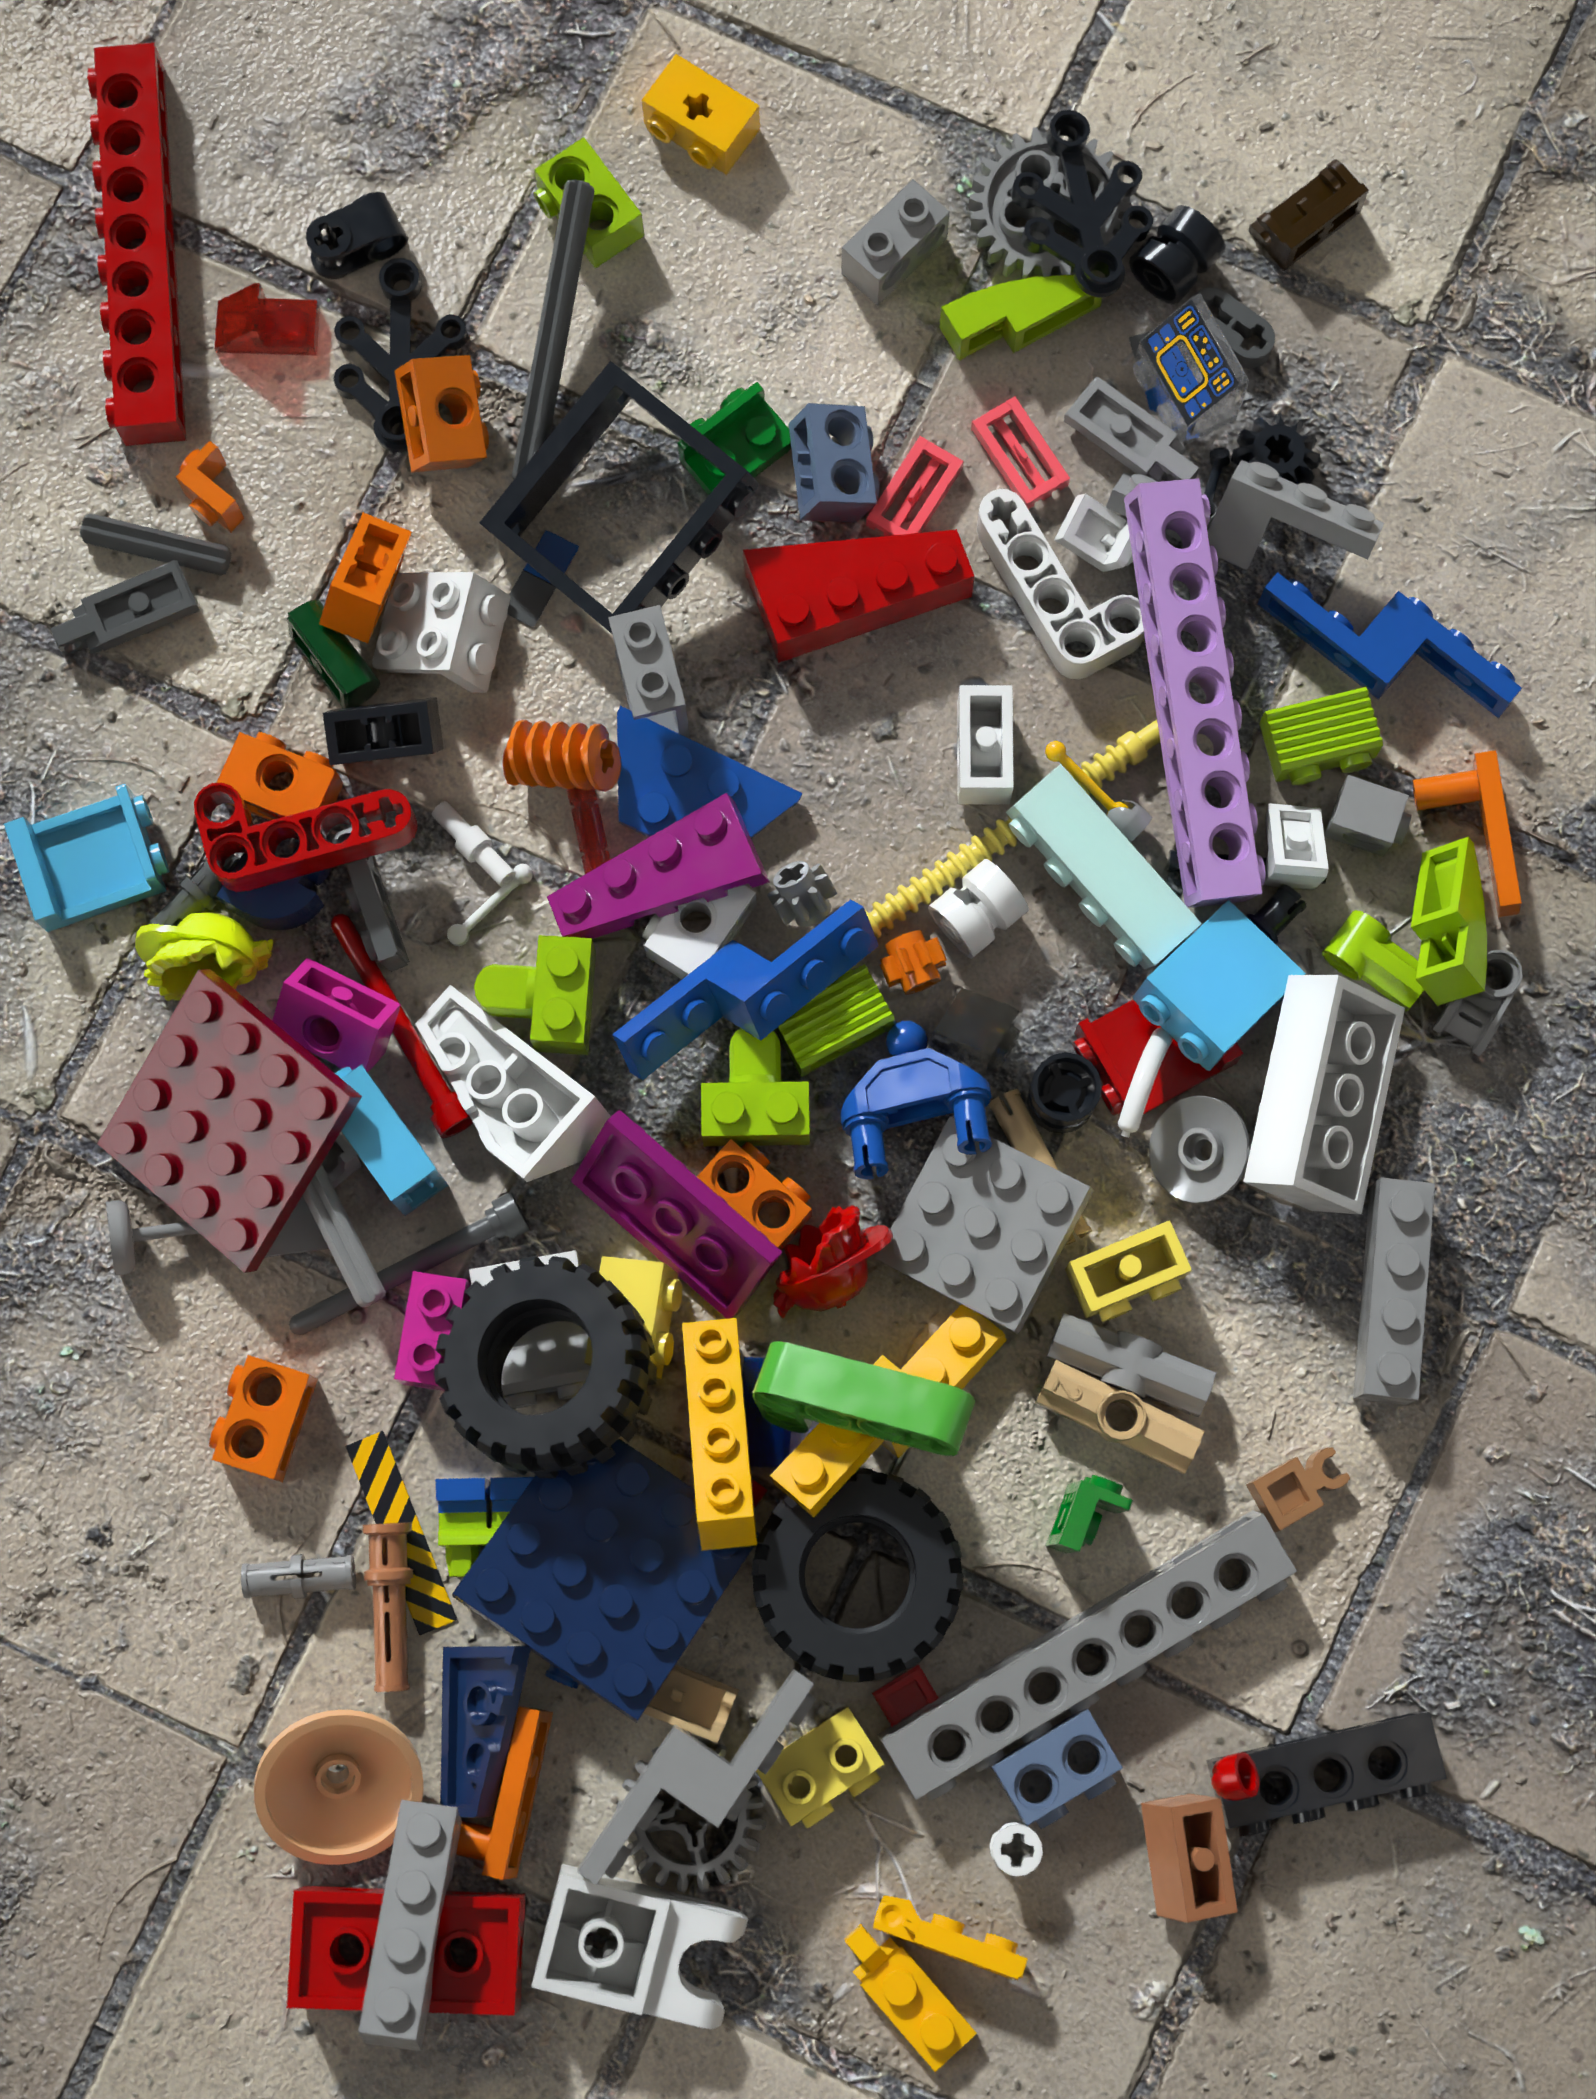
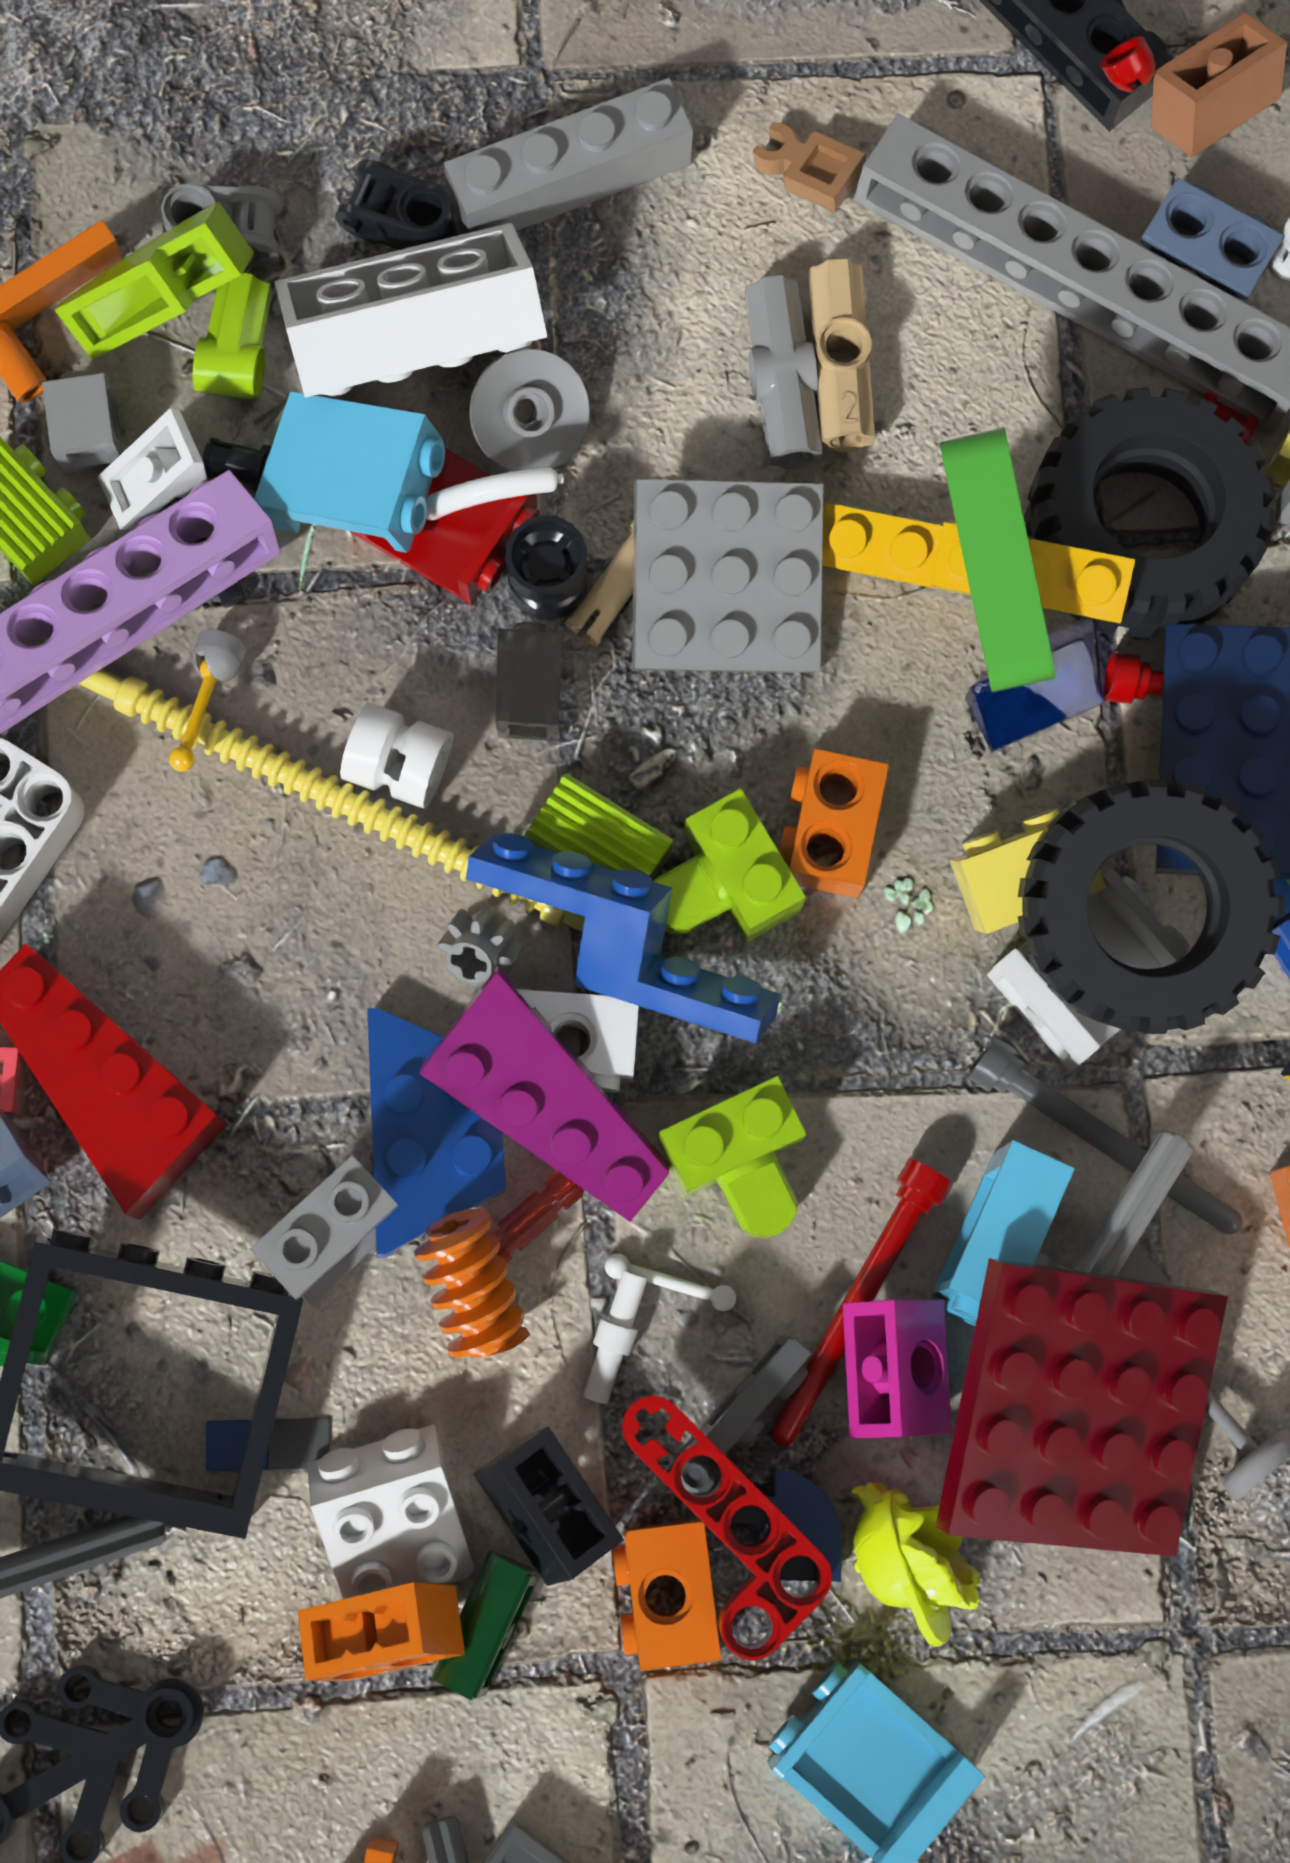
camera: 125 degrees left, 0 degrees up
dark grey pin [150,854,239,926] -> none
orange brick [394,355,489,473] -> none
dark pink brick [394,1271,471,1391] -> none
white wedge [415,985,611,1182] -> none
magenta plate [571,1109,782,1319] -> none
yellow brick [682,1318,757,1551] -> none
red hair [773,1205,893,1319] -> none
blue connector [840,1021,992,1179] -> none
orange gear [880,930,947,995] -> none
white brick [957,685,1013,805] -> none
light aqua brick [1006,764,1202,970] -> none
green bracket [1046,1475,1133,1553] -> none
light yellow brick [1065,1220,1192,1322] -> none
none -> black piece [335,160,457,250]

